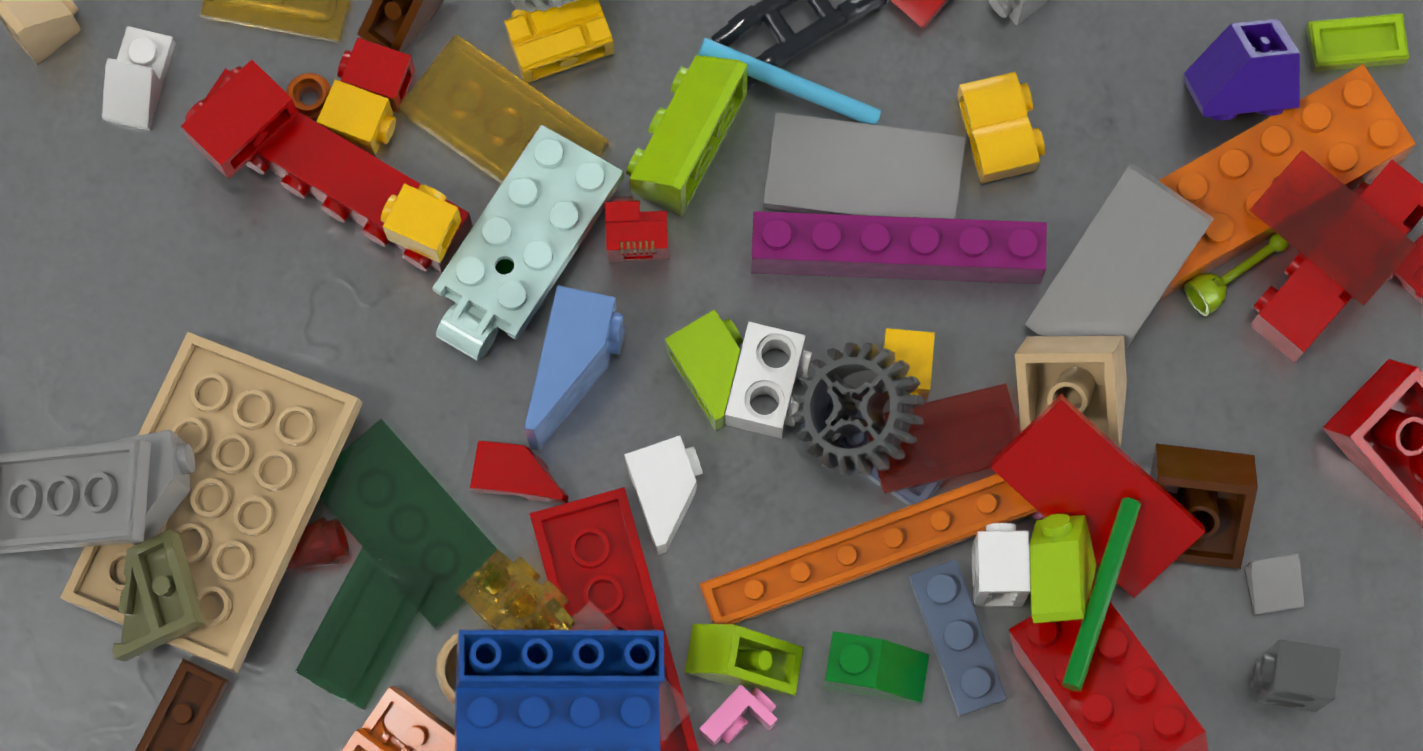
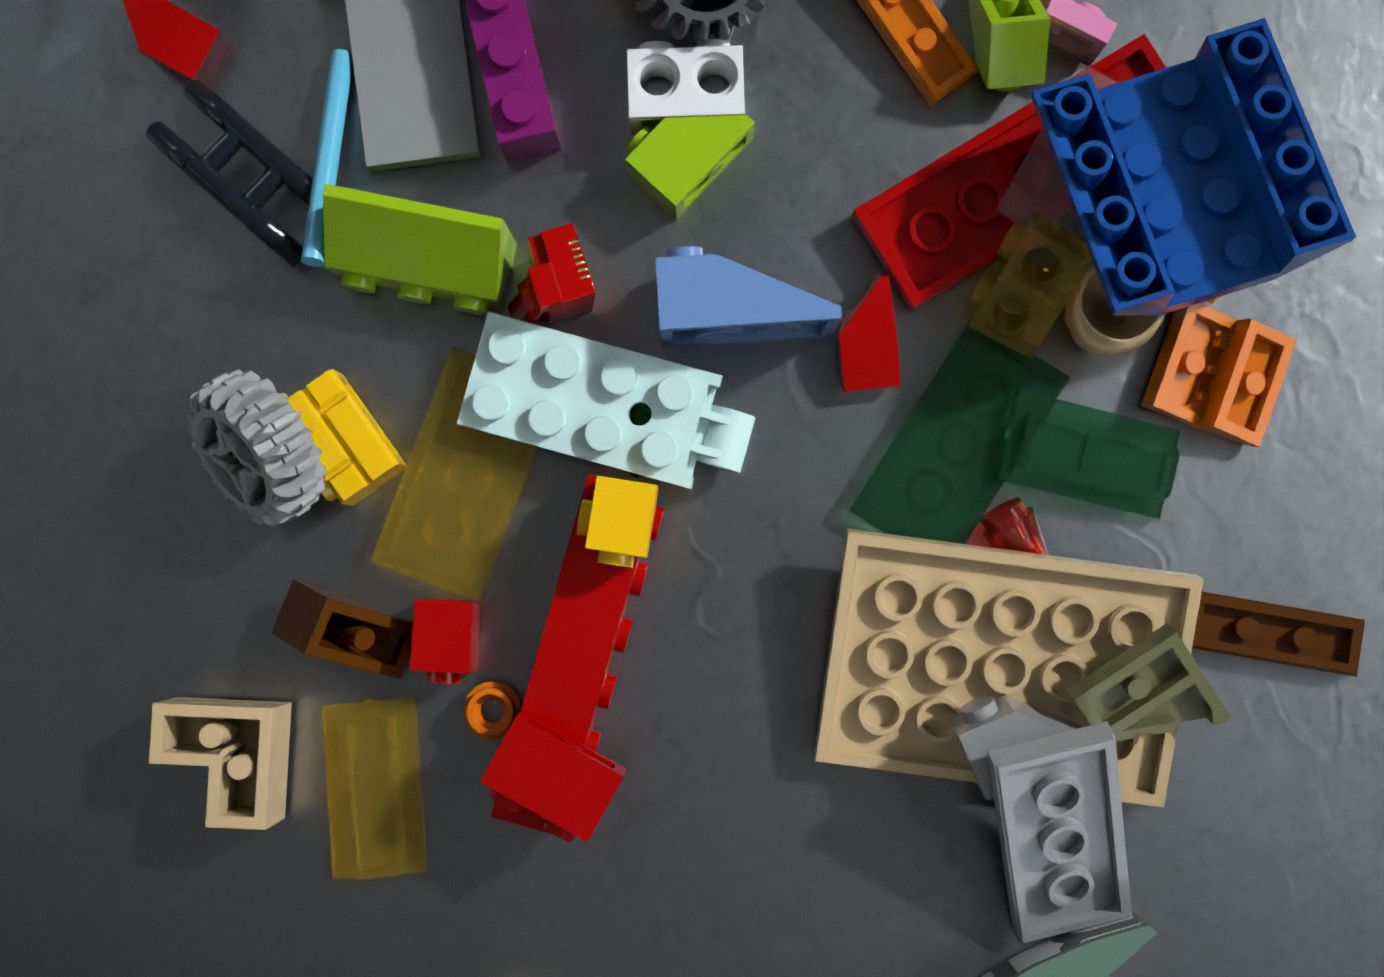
camera: 105 degrees left, 10 degrees up
white slope [102,26,176,131] -> none
yellow brick [317,79,396,156] -> none
white slope [624,435,703,555] -> none

